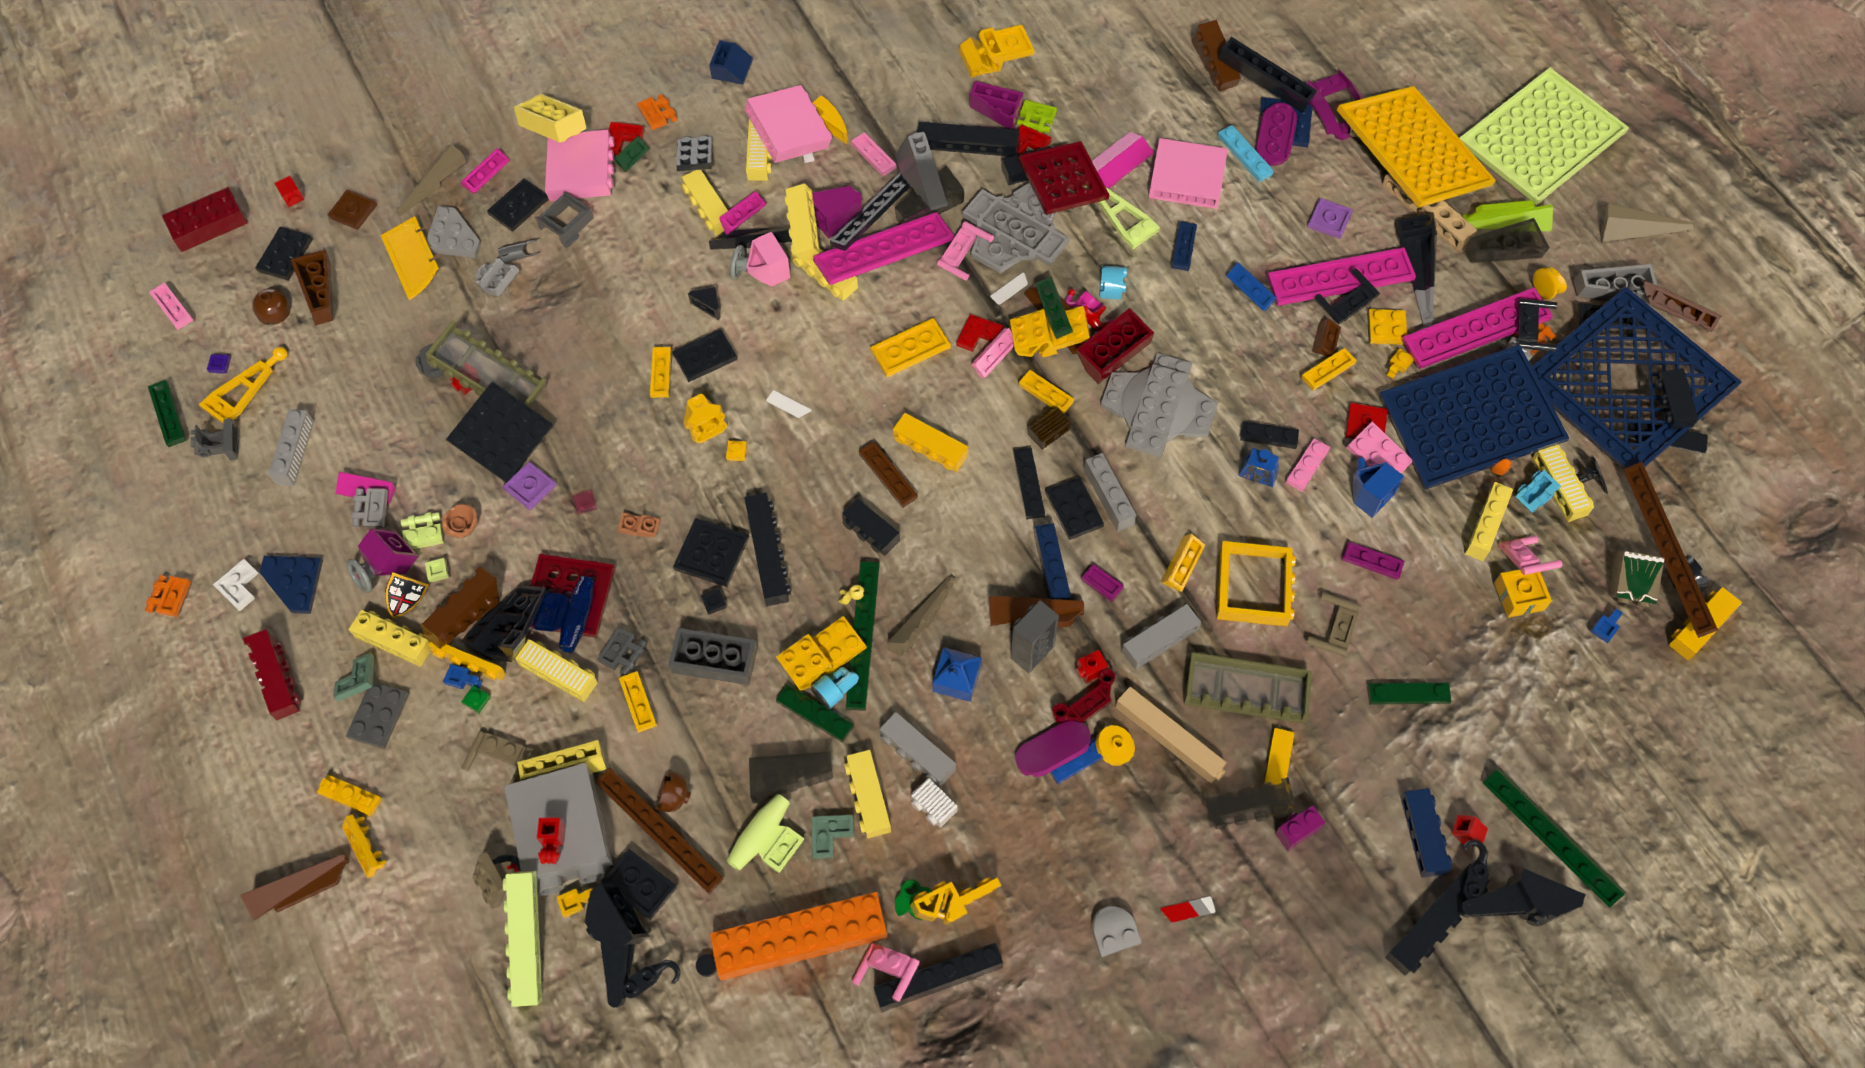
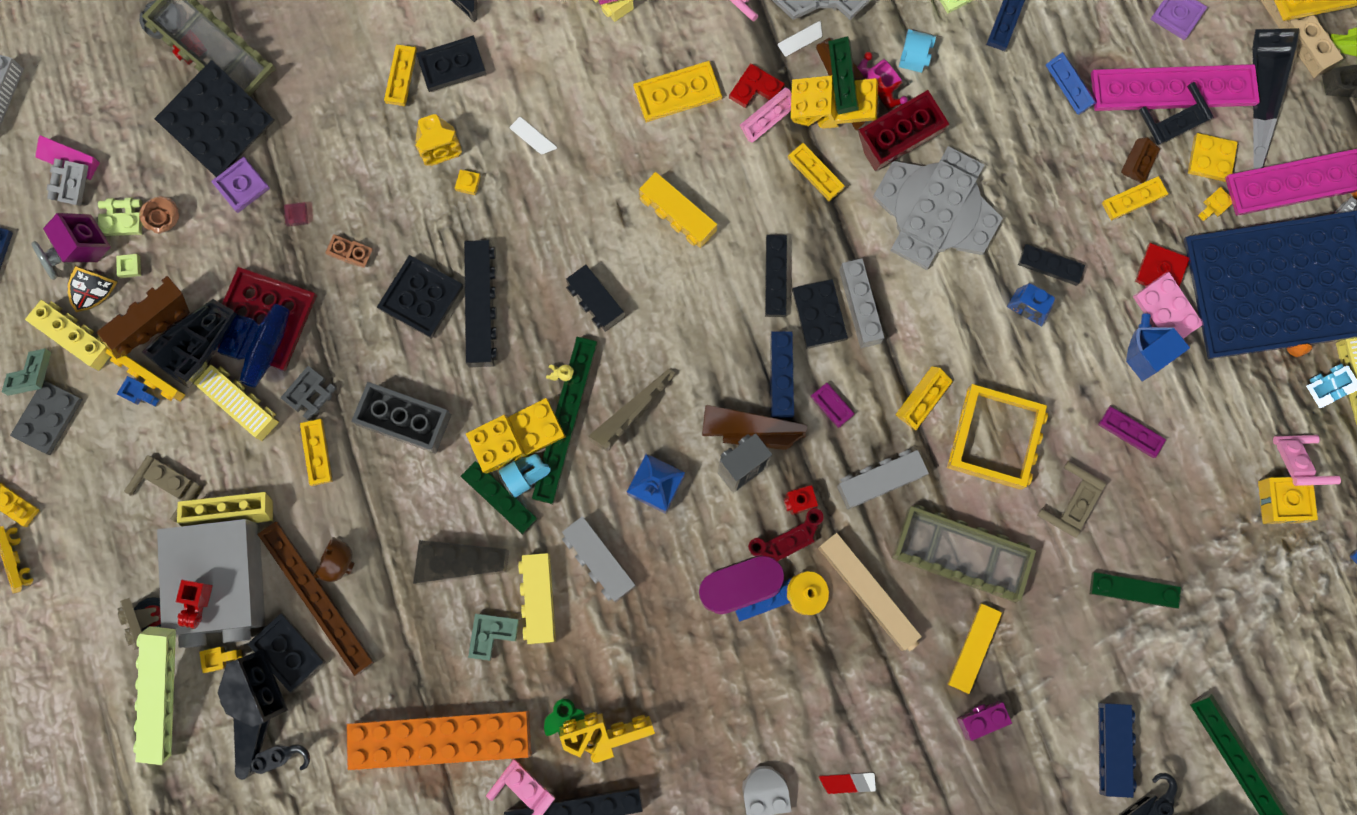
camera: 10 degrees right, 15 degrees up
green plate [461,686,491,714] -> none
black tile [696,954,717,977] -> none
black plate [701,589,726,615] -> none
yellowish green plate [727,794,804,874] -> none
reddish brown plate [859,442,918,508] -> none
white brick [911,778,958,828] -> none
dark brown brick [1028,407,1071,450] -> none
clear smoke wedge [1204,777,1295,829] -> none
bright pink plate [1286,438,1331,492] -> none
red brick [1451,815,1488,847] -> none
light yellow brick [1465,482,1513,561] -> none

